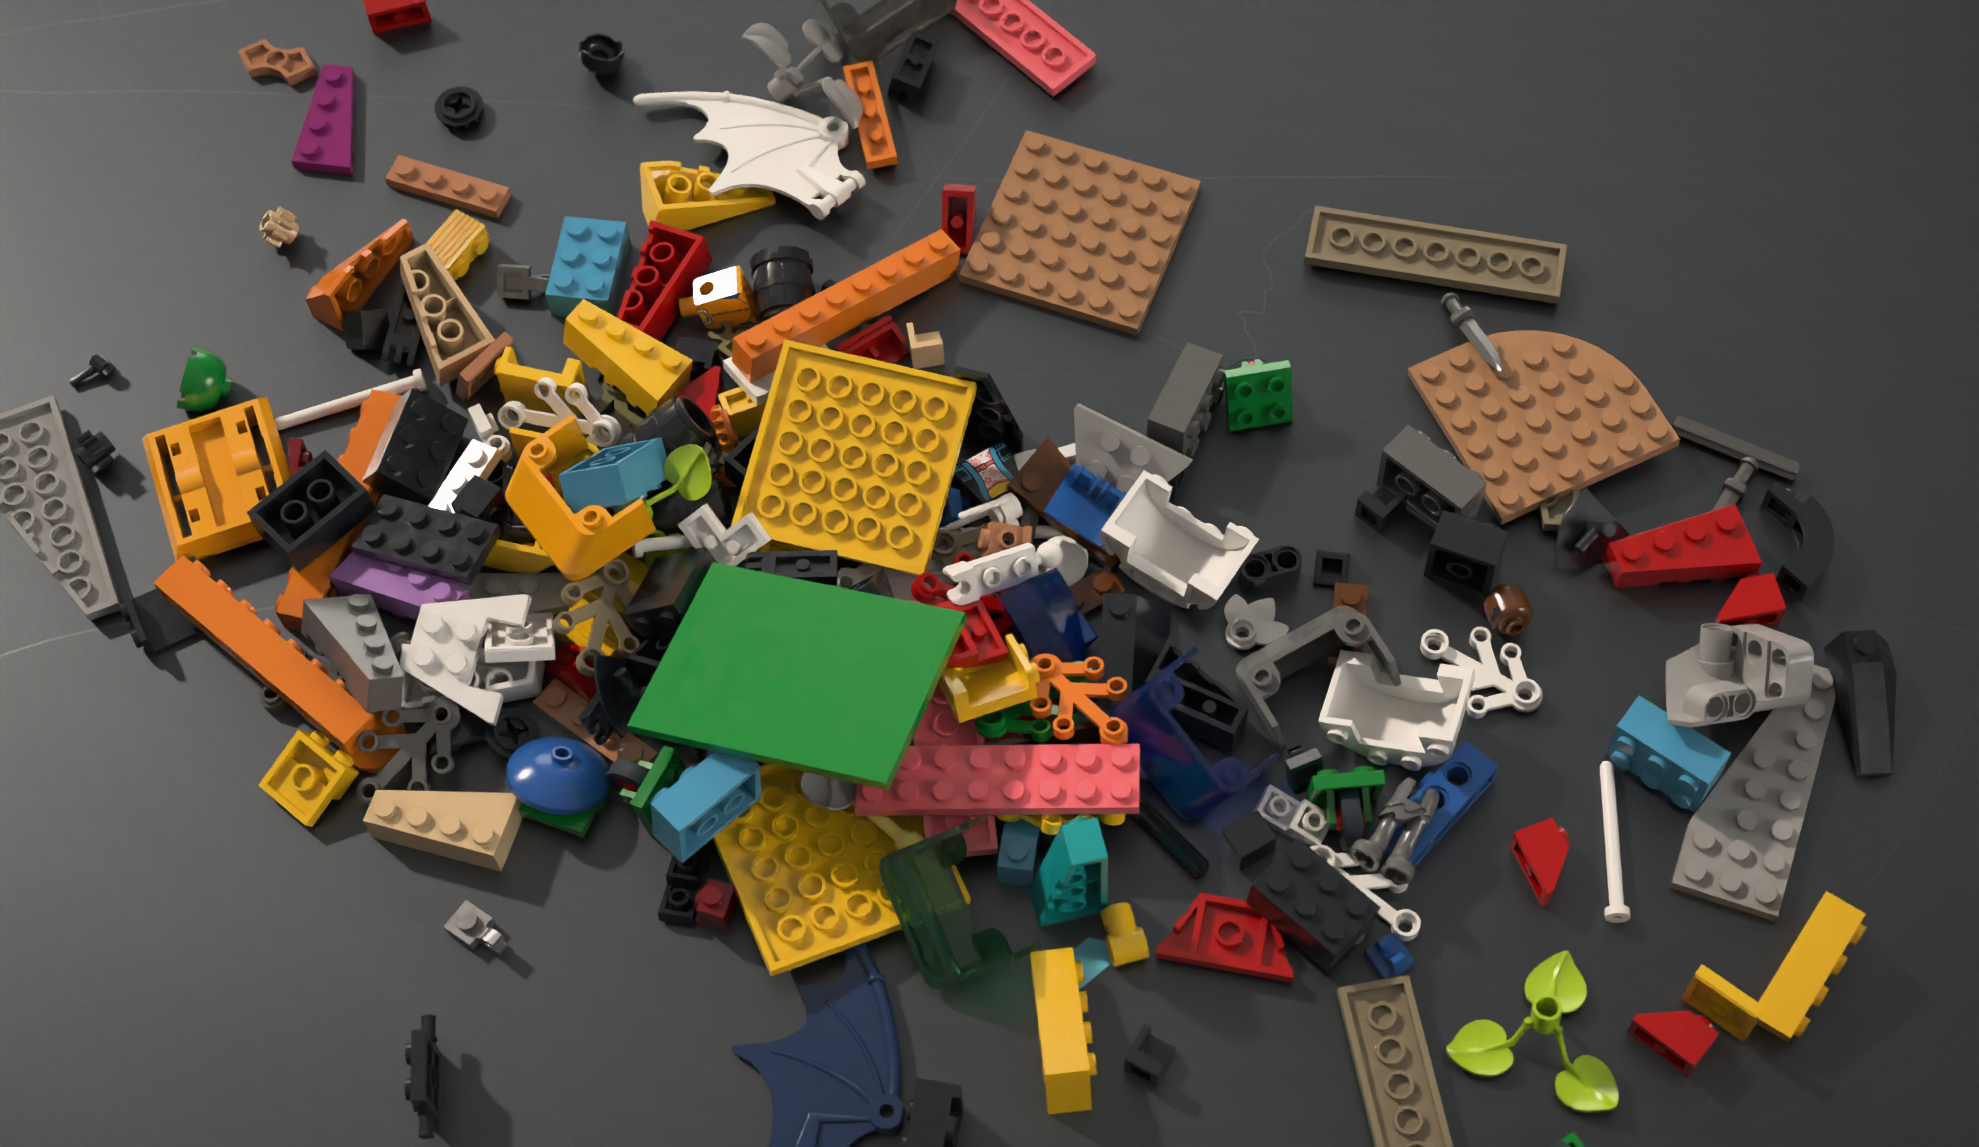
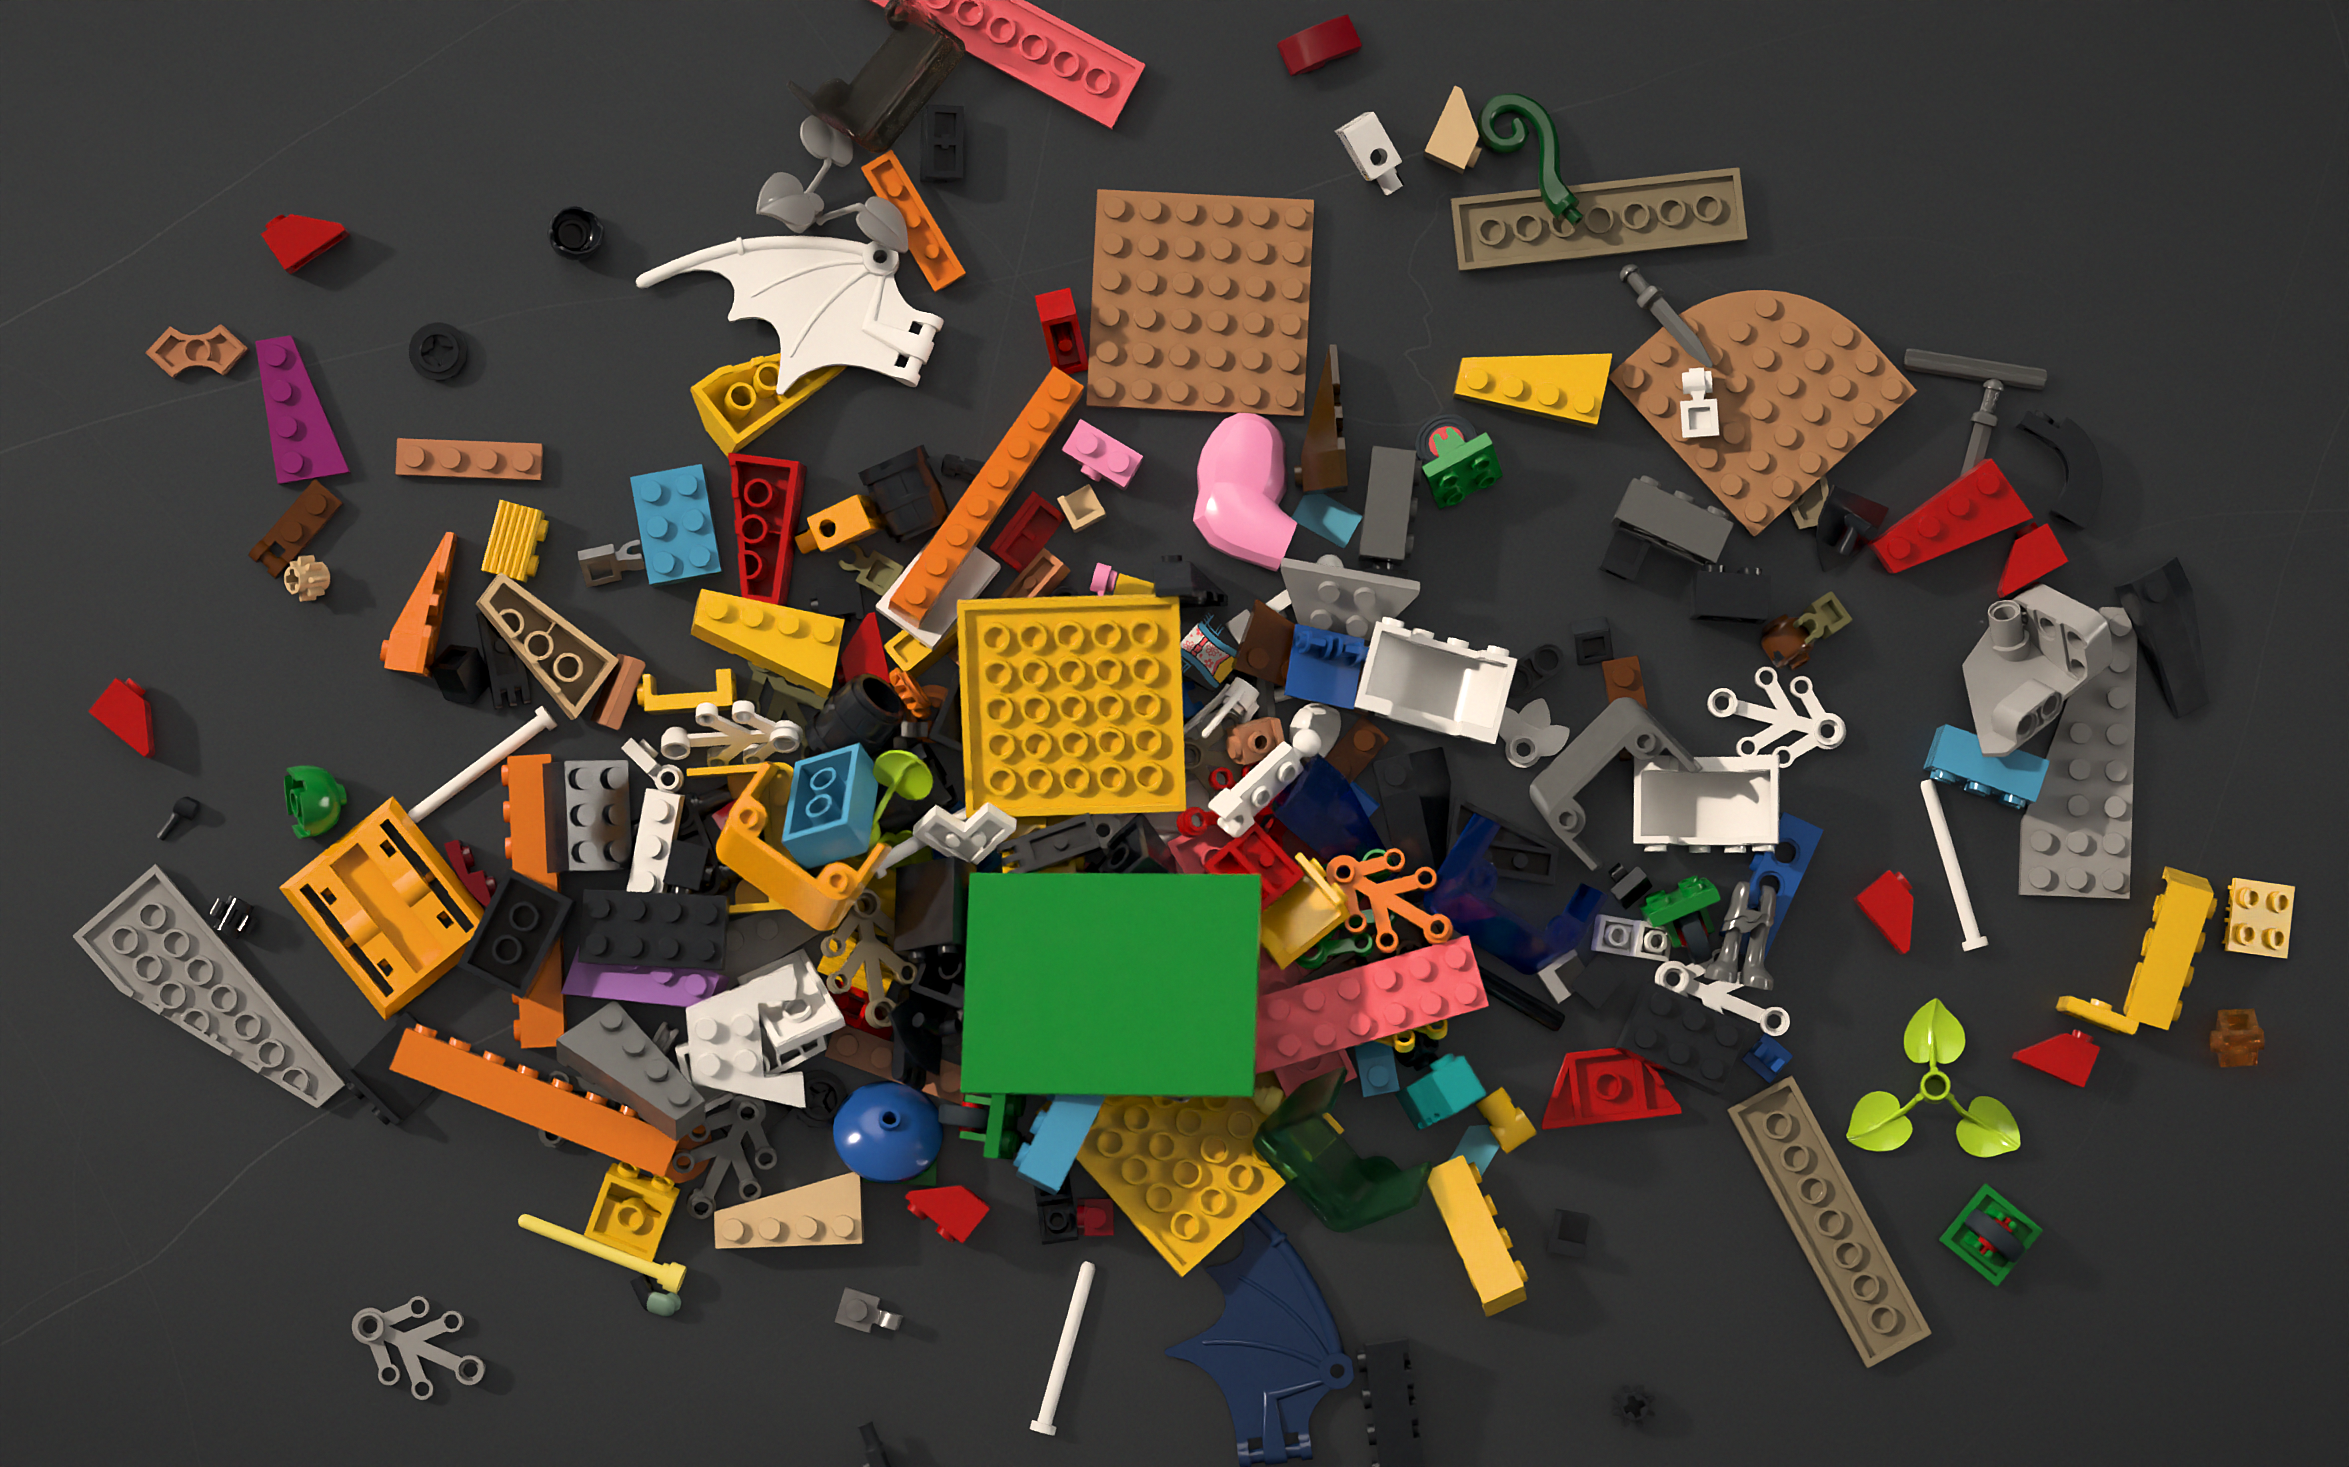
camera: 20 degrees left, 25 degrees up
none -> red slope [88,678,155,759]
none -> reddish brown plate [248,479,344,579]
none -> light grey plant [352,1296,486,1400]
none -> light yellow piece [518,1214,687,1294]
none -> arm [630,1274,681,1317]
none -> red slope [905,1184,992,1244]
none -> white bar [1030,1262,1095,1436]
none -> bright pink brick [1062,419,1143,491]
none -> bright pink piece [1193,413,1297,572]
none -> dark red slope [1277,14,1362,77]
none -> medium azure sticker [1291,494,1362,549]
none -> dark brown wedge [1294,344,1348,495]
none -> white torso [1335,112,1404,195]
none -> tan slope [1423,86,1482,174]
none -> yellow wedge [1453,354,1613,429]
none -> dark green plant [1477,93,1584,226]
none -> light grey panel [1536,948,1585,1004]
none -> white plate [1680,367,1719,438]
none -> olive plate [1793,591,1853,644]
none -> clear orange brick [2209,1009,2265,1067]
none -> yellow hinge [2222,878,2295,959]

